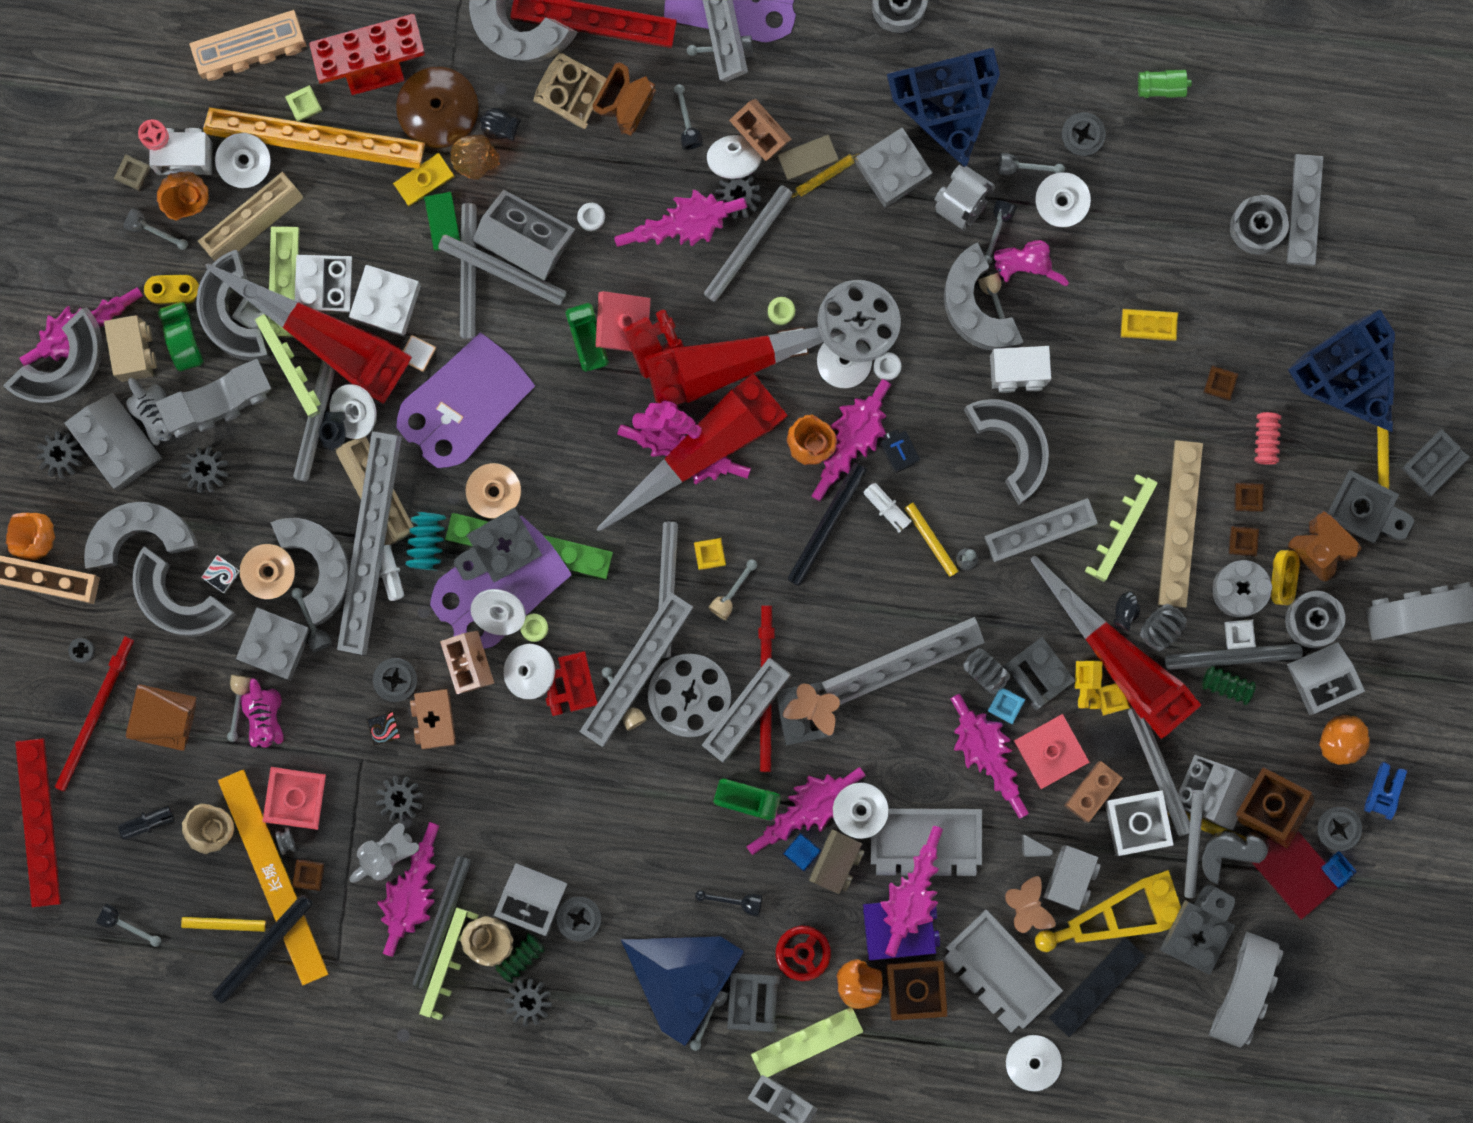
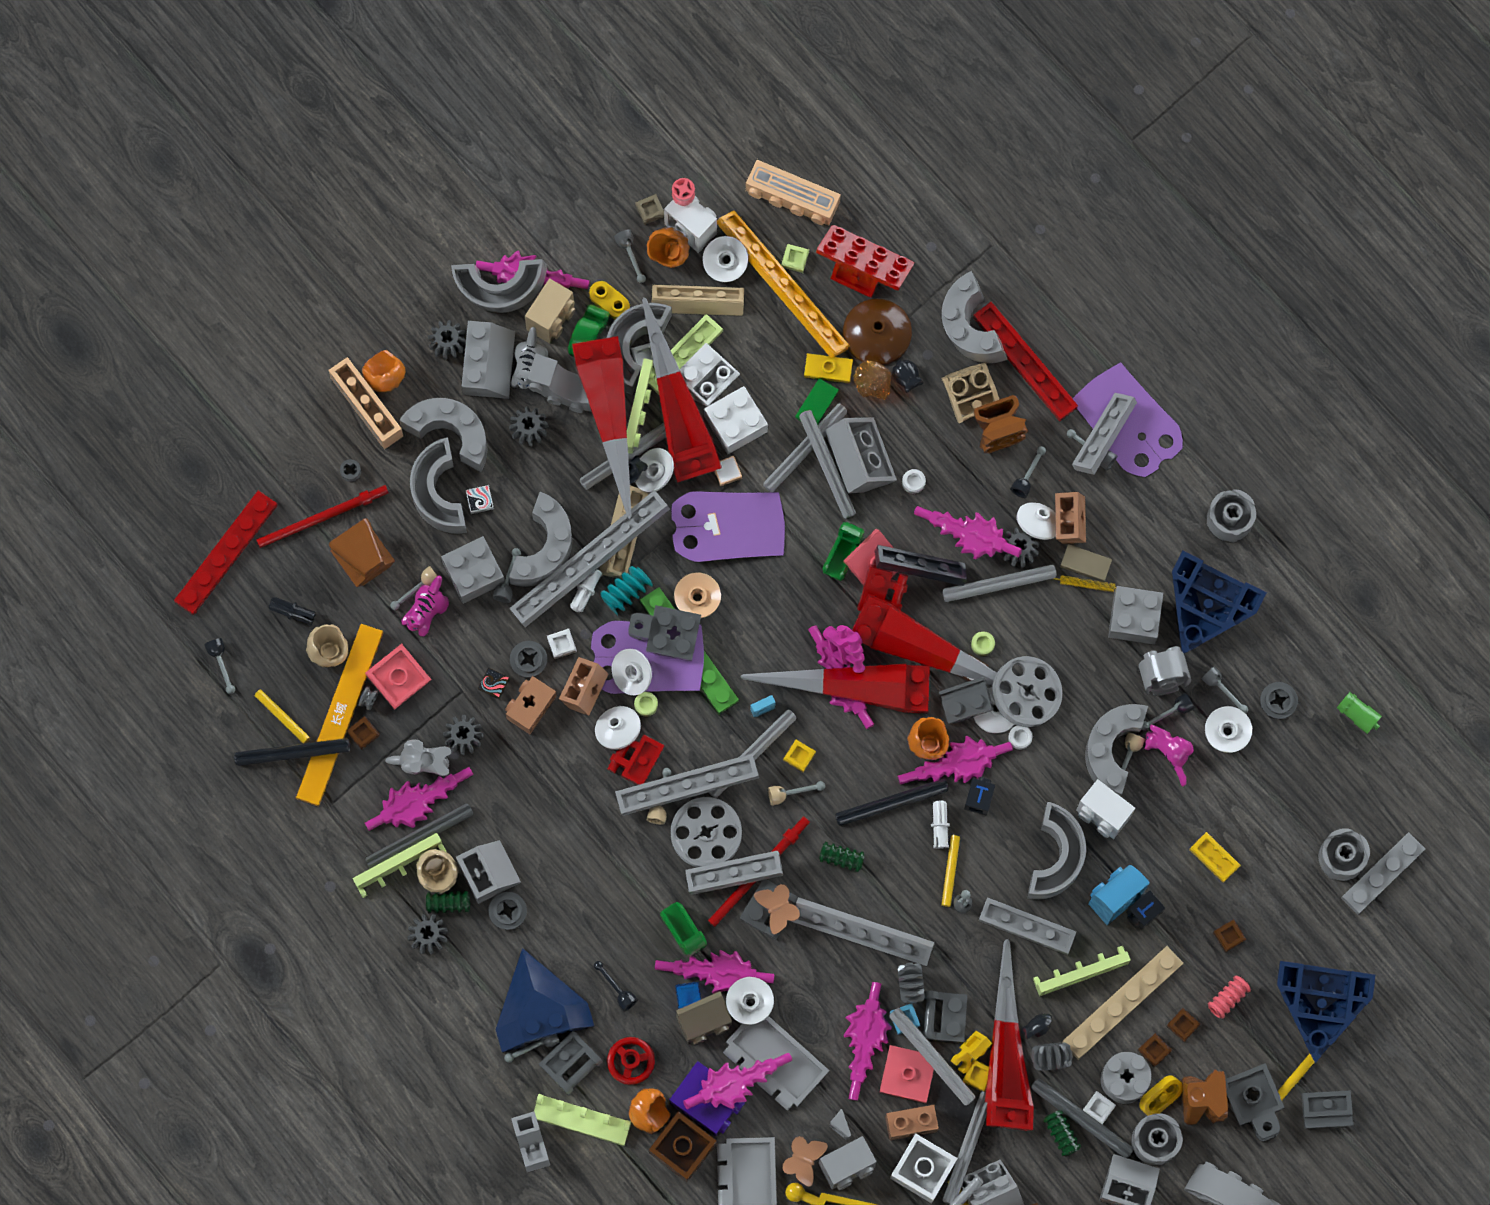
camera: 40 degrees right, 10 degrees down
light nougat dish [240,544,295,599] -> none
none -> white tile [547,629,577,659]
none -> red plate [572,336,632,520]
none -> medium azure tile [750,695,775,718]
none -> dark green piece [819,841,865,872]
none -> black plate [874,545,967,586]
none -> light grey axle [890,1008,975,1105]
none -> dark grey plate [939,677,994,725]
none -> dark azure brick [1089,865,1150,925]
none -> black brick [1126,890,1165,930]

